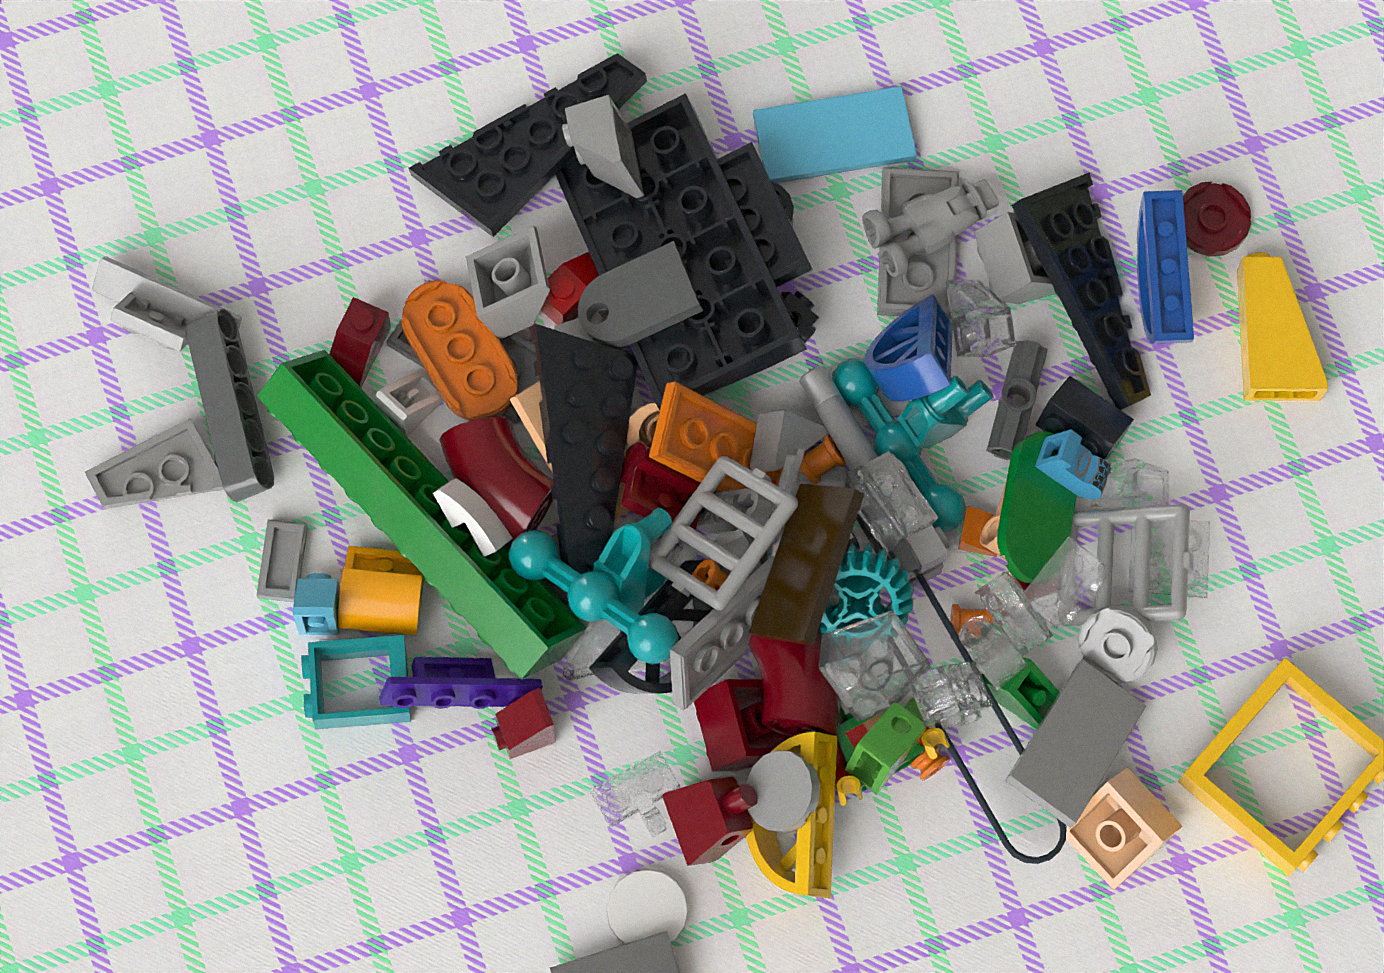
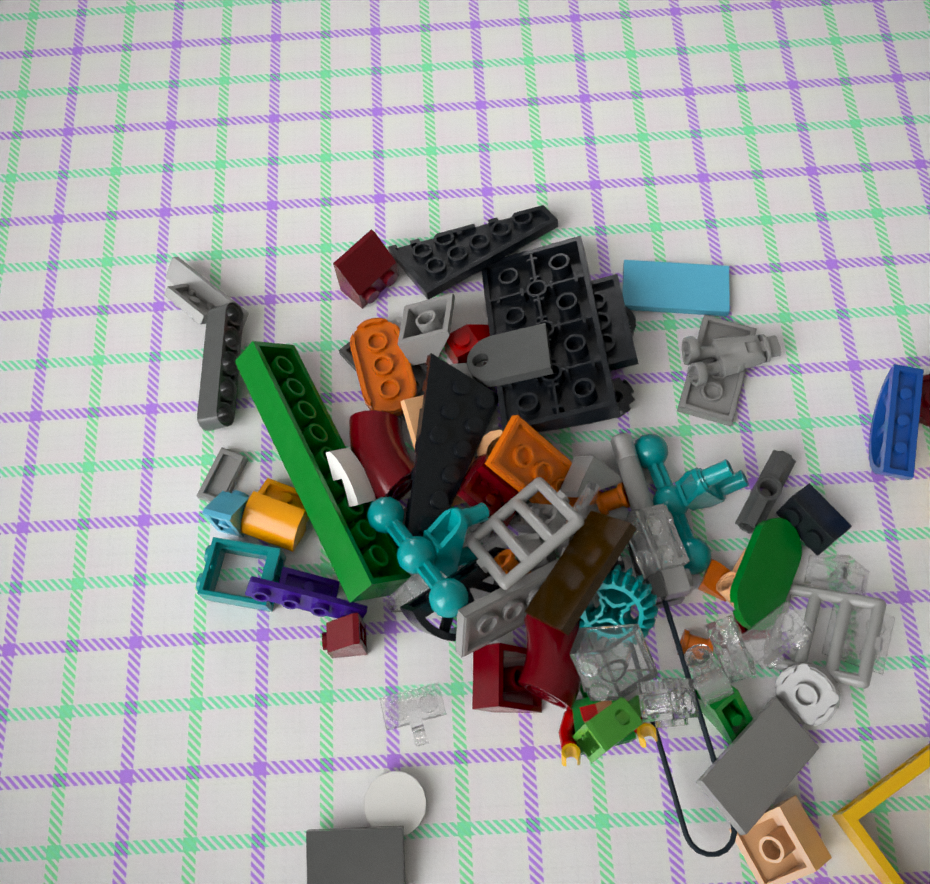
camera: 25 degrees right, 5 degrees down
light grey wing [85,418,224,509] -> none
dark red slope [329,297,391,388] -> none
white slope [375,369,443,437] -> none
light grey slope [562,95,644,198] -> none
dark red torso [662,777,758,866] -> none
yellow window [746,732,837,899] -> none
light grey tile [746,750,820,833] -> none
blue window [864,294,953,402] -> none
orange bush [910,744,951,781] -> none
clear slope [946,280,1016,357] -> none
light grey slope [974,212,1056,304] -> none
black wing [1011,172,1151,410] -> none
dark azure leg [1035,429,1111,500] -> none
none -> dark red slope [333,229,399,309]

